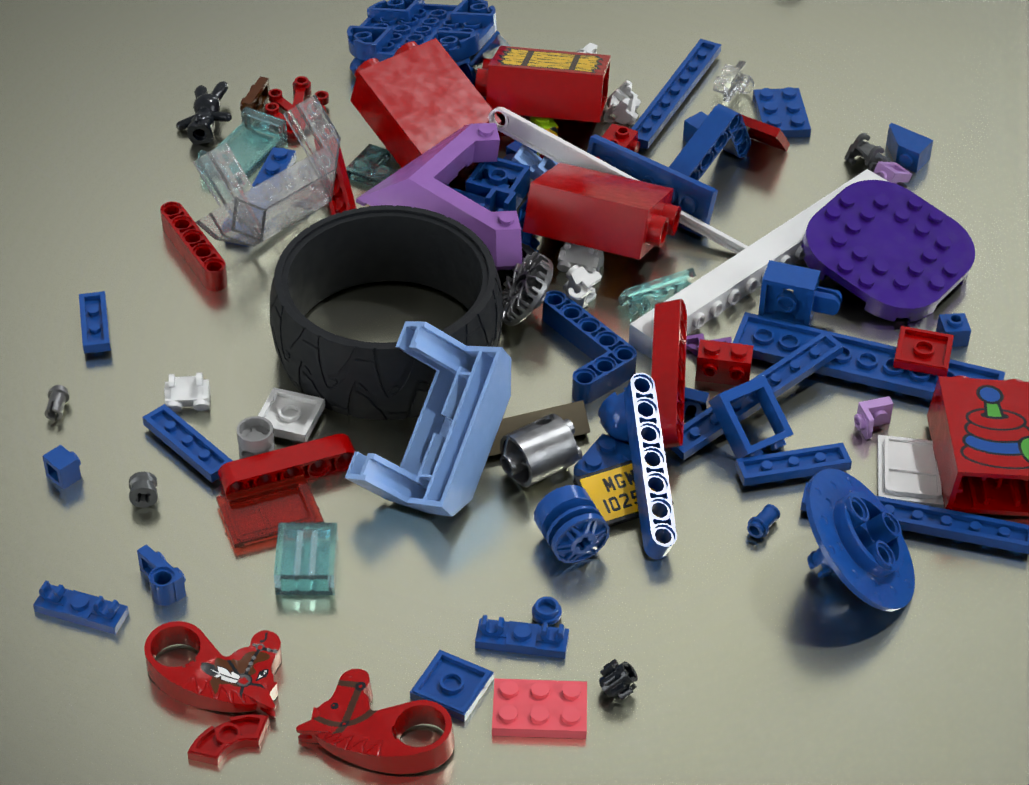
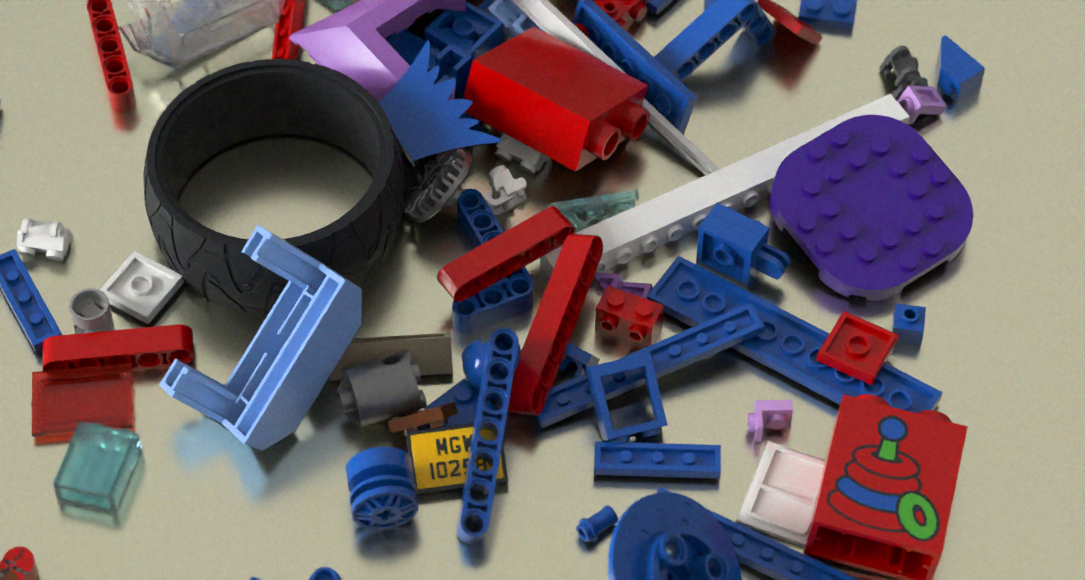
camera: 15 degrees right, 10 degrees up
none -> blue piece [378,40,502,167]
none -> reddish brown plate [387,401,458,436]
none -> red beam [437,206,575,302]

